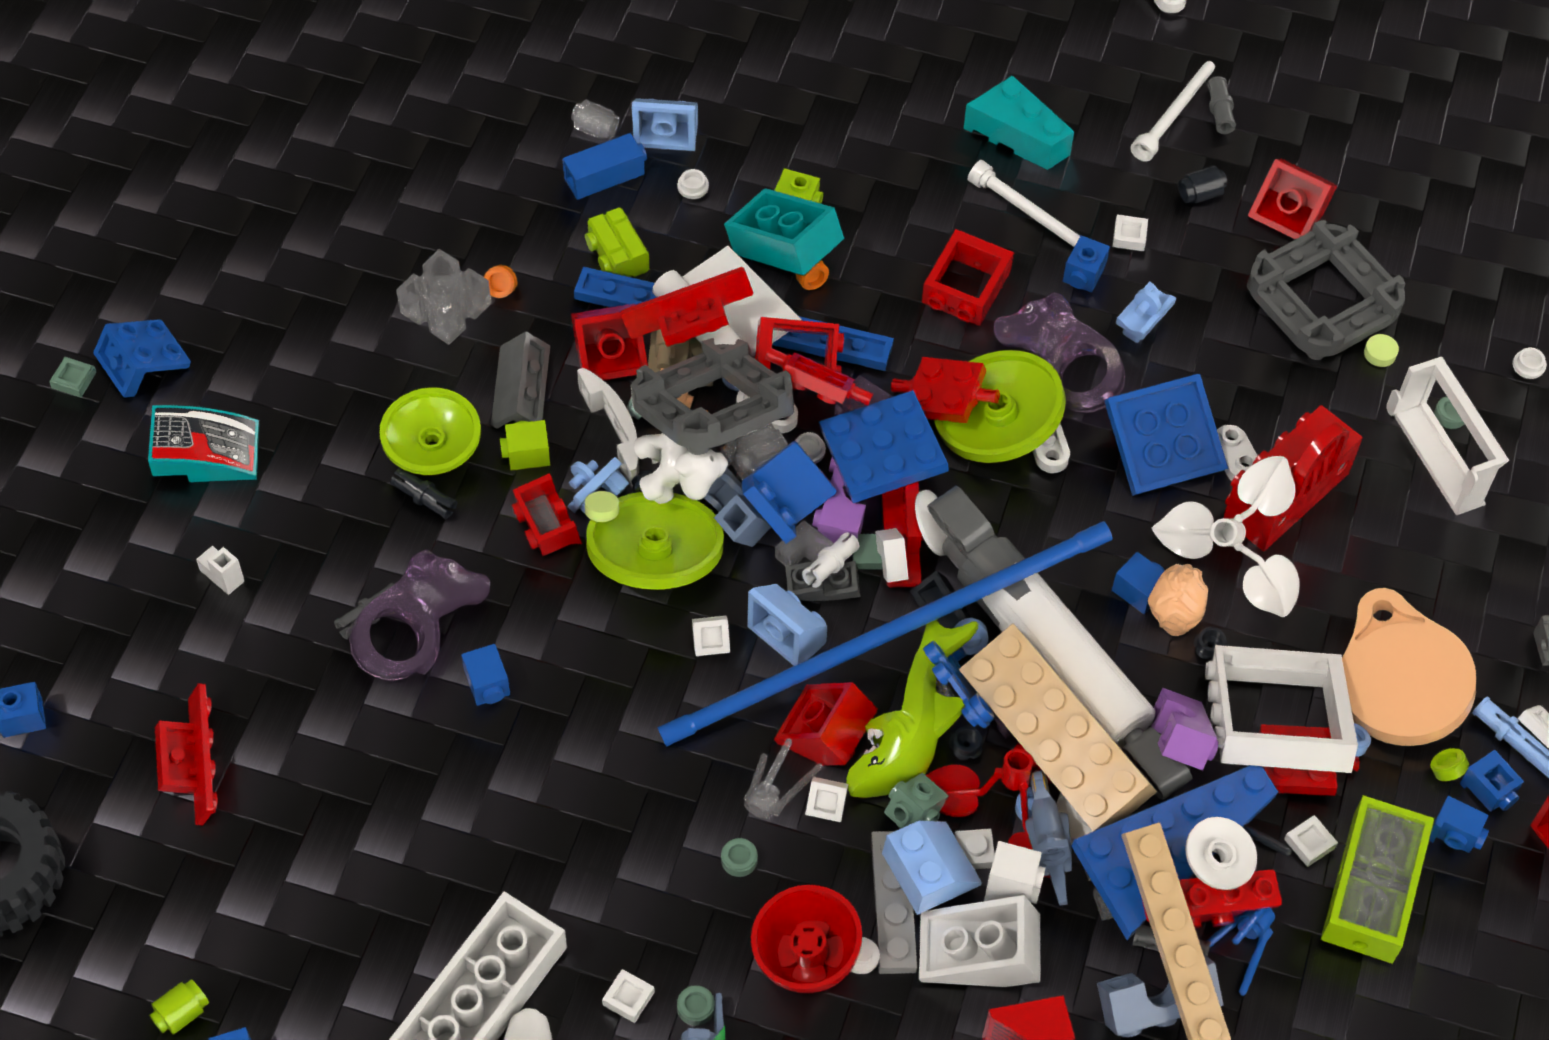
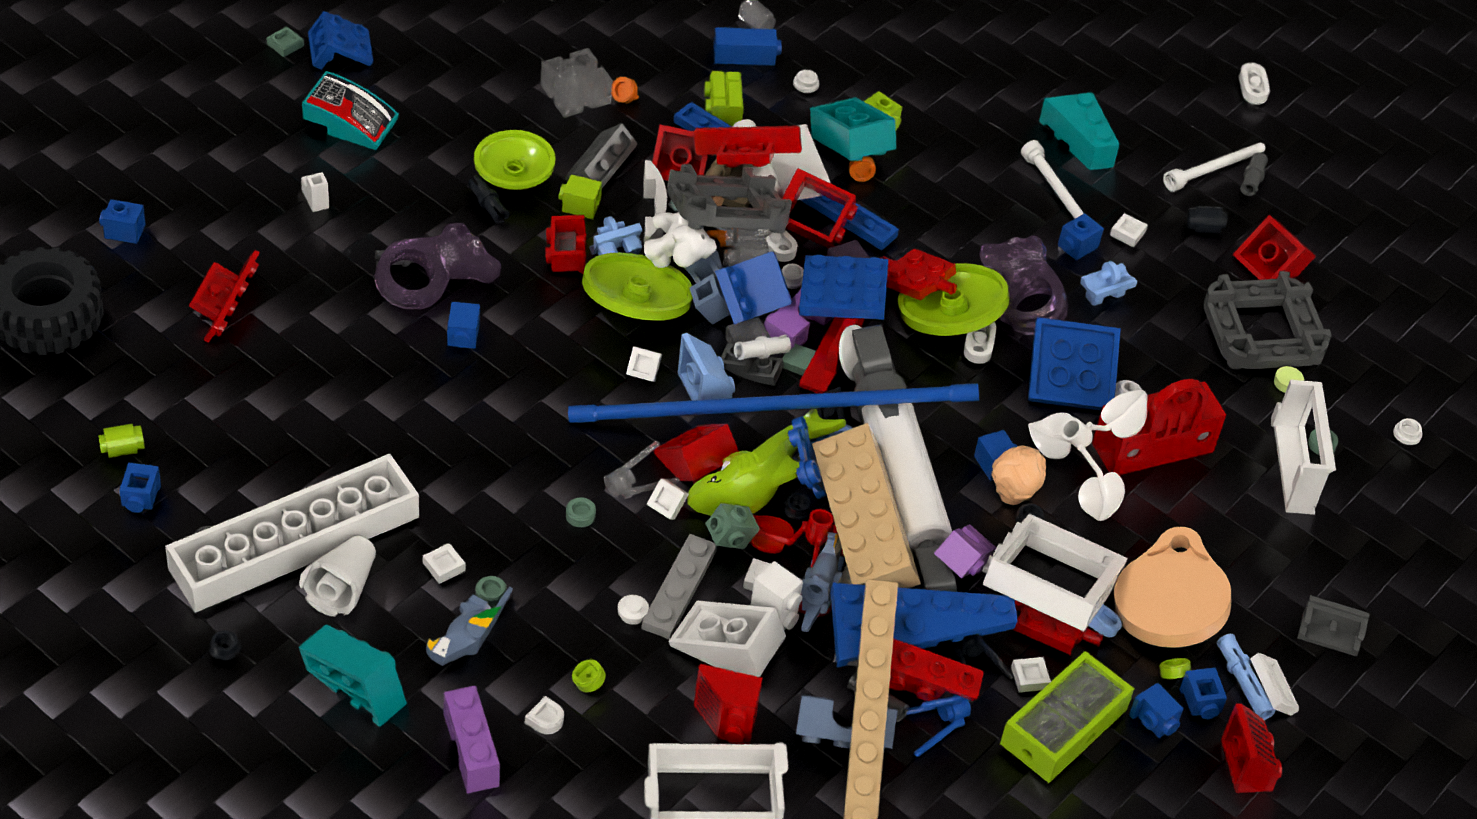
camera: 20 degrees right, 10 degrees down
yellowish green tile [585,491,619,522] -> none
light blue slope [632,98,698,151] -> none
red piece [751,885,862,993] -> none
red plate [764,347,874,406] -> none
white piece [875,528,909,582] -> none
light blue slope [882,821,982,915] -> none
red window [922,229,1014,326] -> none
white dish [1186,817,1257,890] -> none

